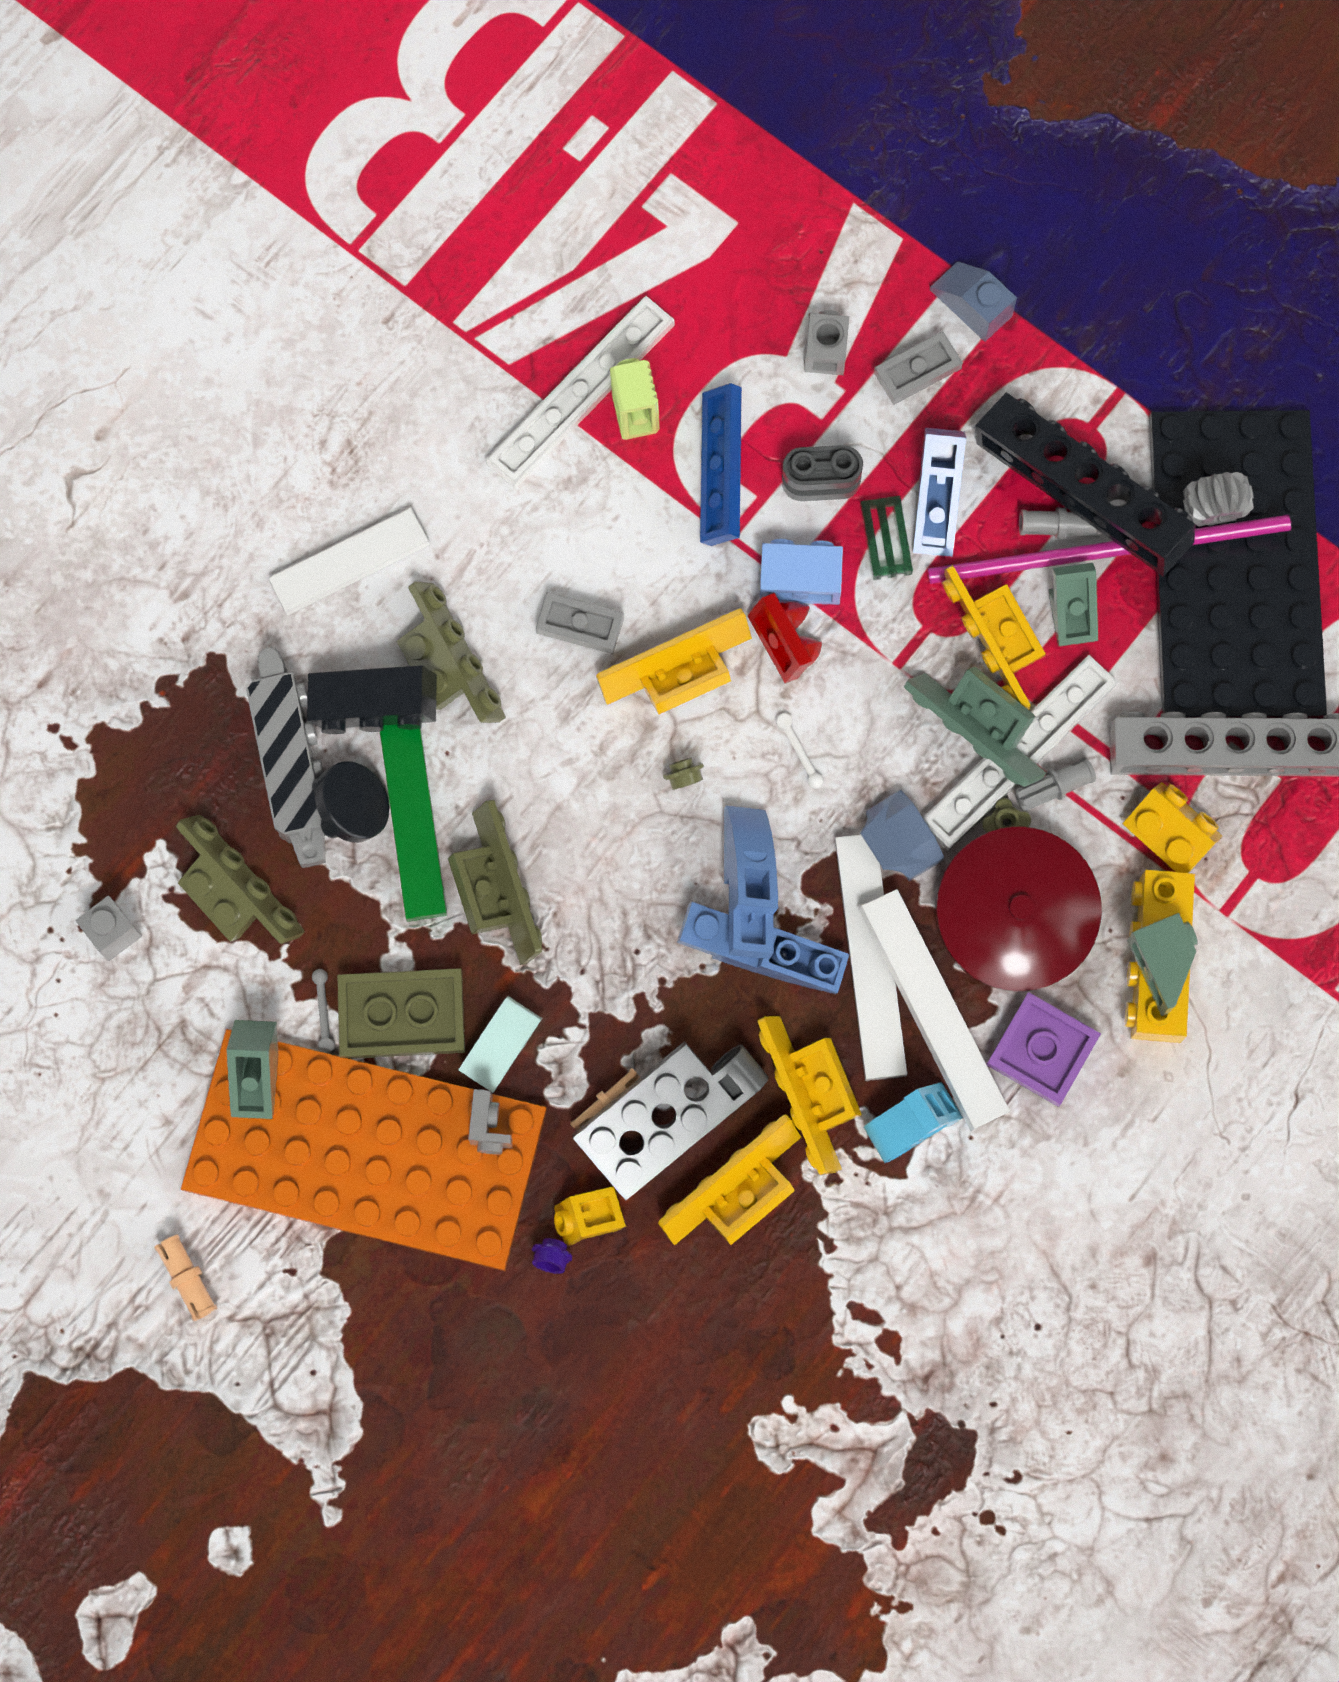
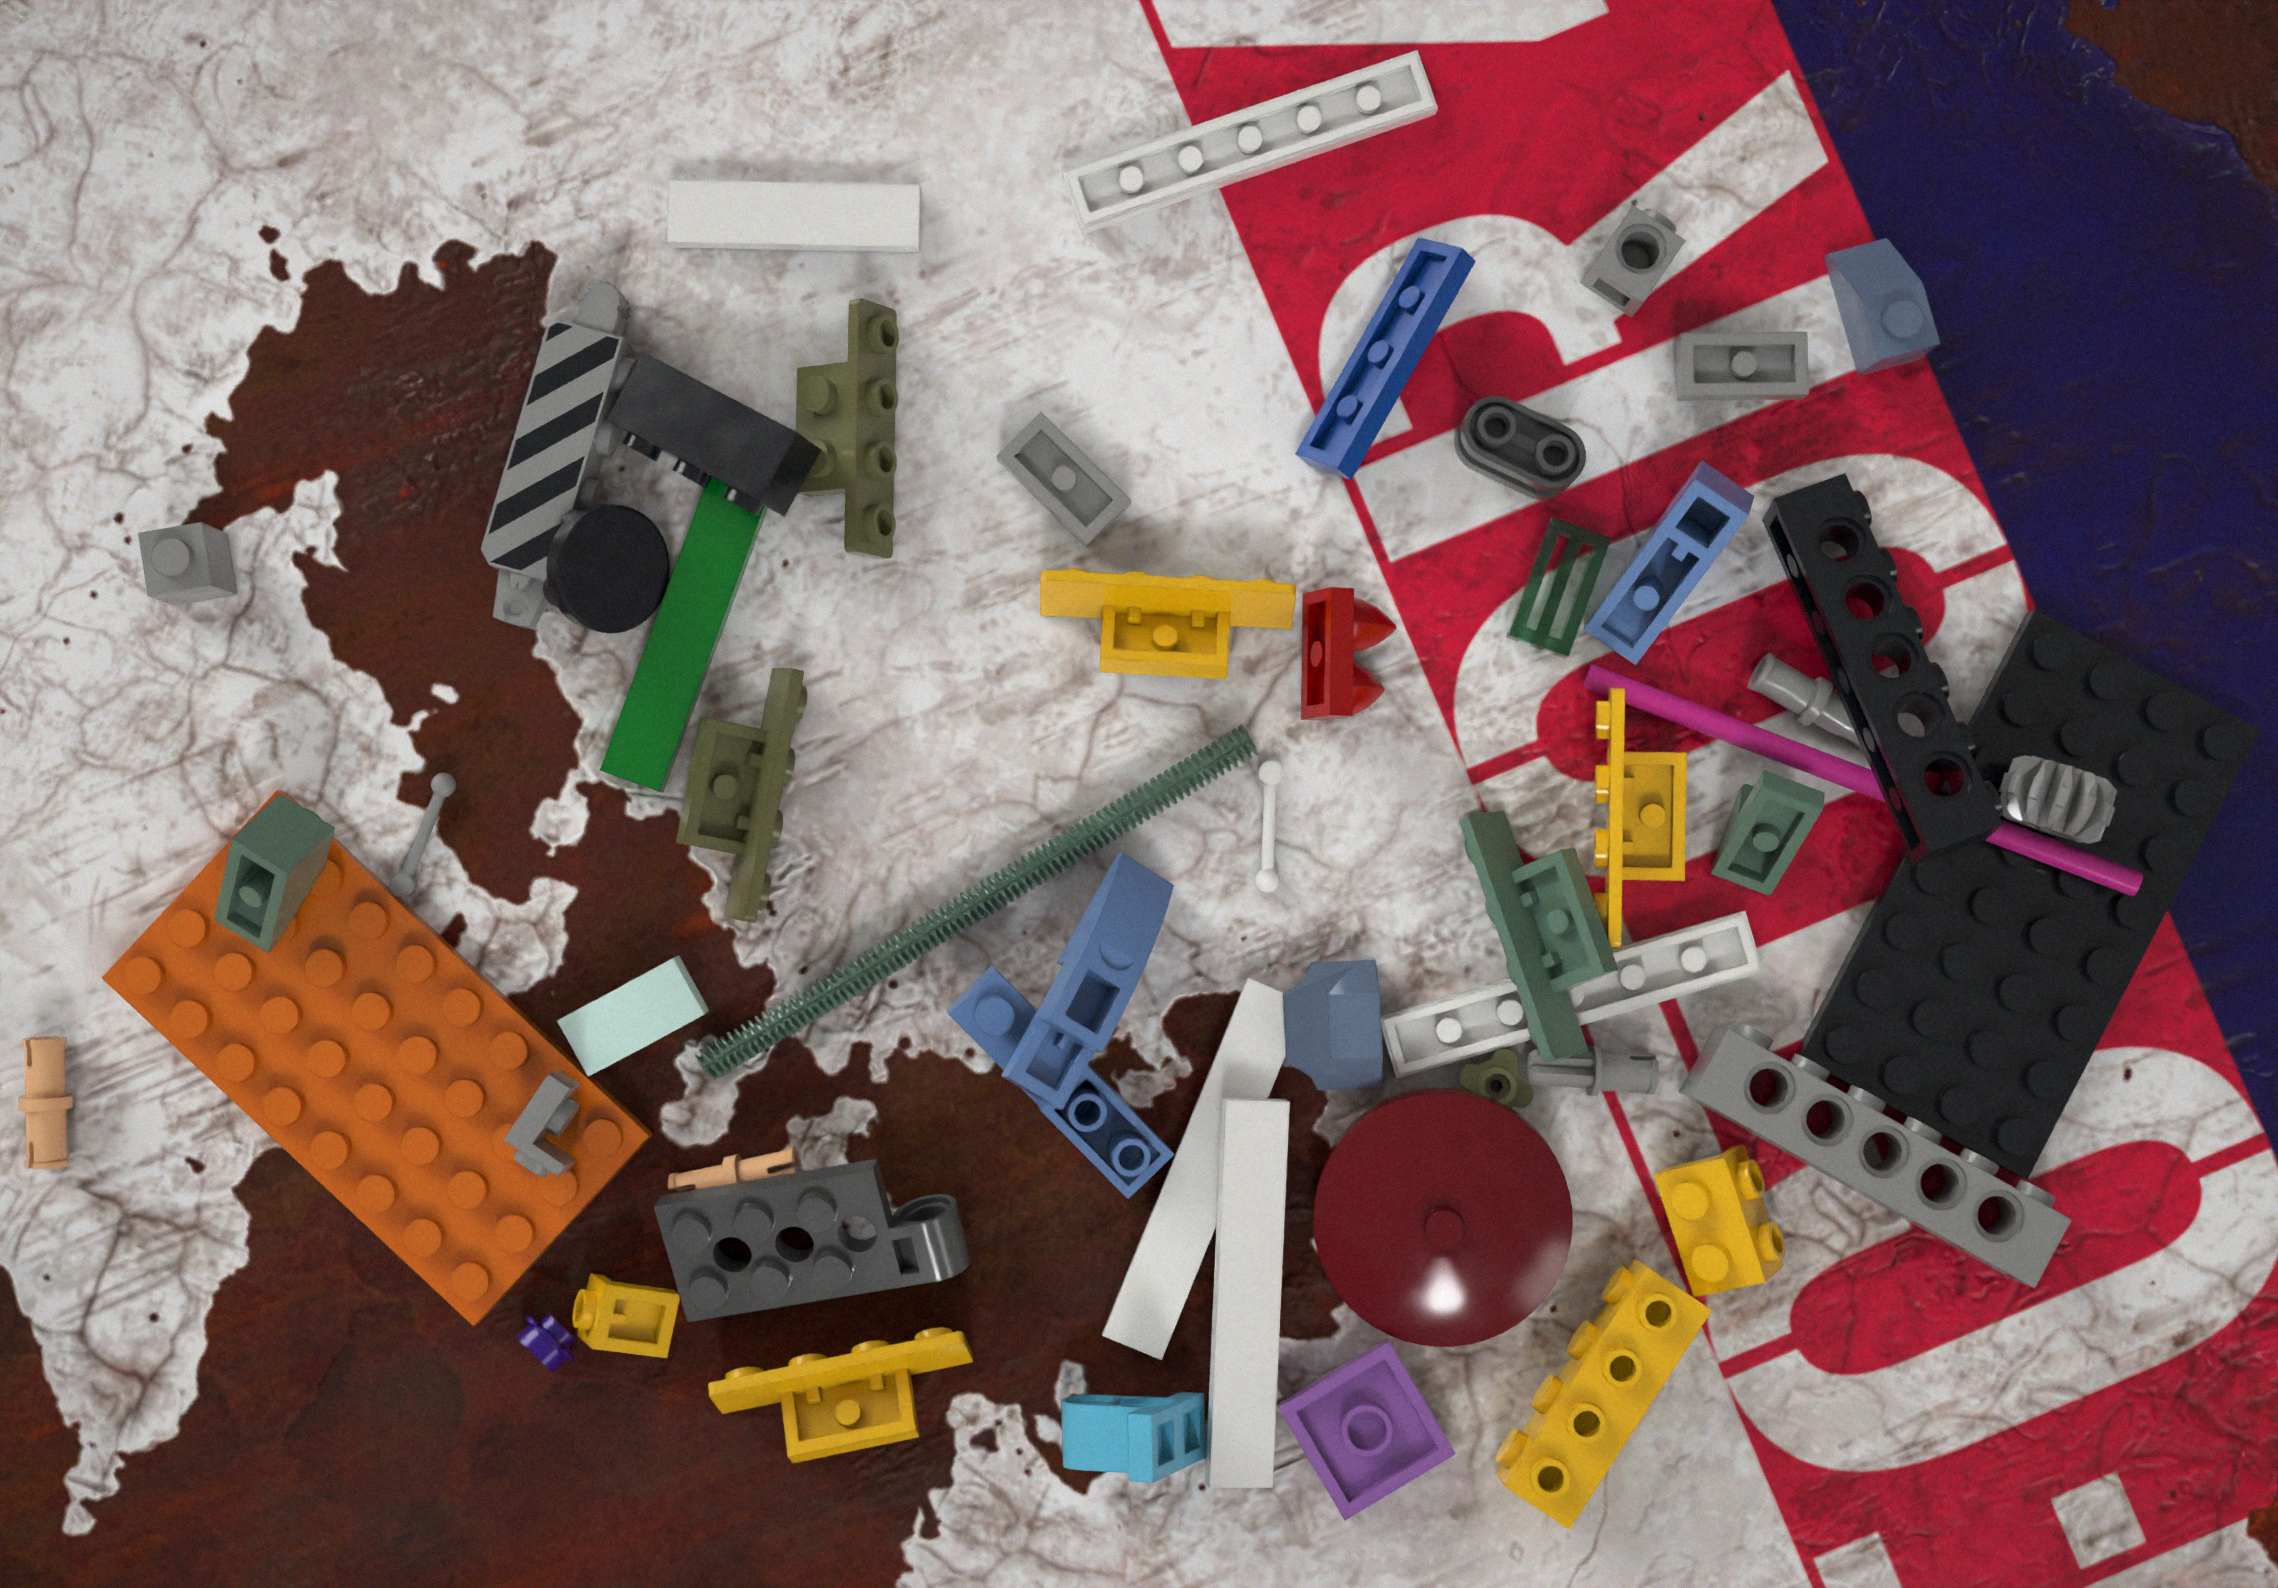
camera: 25 degrees right, 10 degrees up
olive bracket [176,815,305,944] -> none
olive plate [337,968,465,1059] -> none
yellowish green brick [610,358,660,440] -> none
olive plate [663,758,704,790] -> none
yellow bracket [758,1016,862,1175] -> none
light blue brick [760,539,843,605] -> none
sand green slope [1127,913,1198,1016] -> none
none -> sand green axle [694,724,1258,1081]

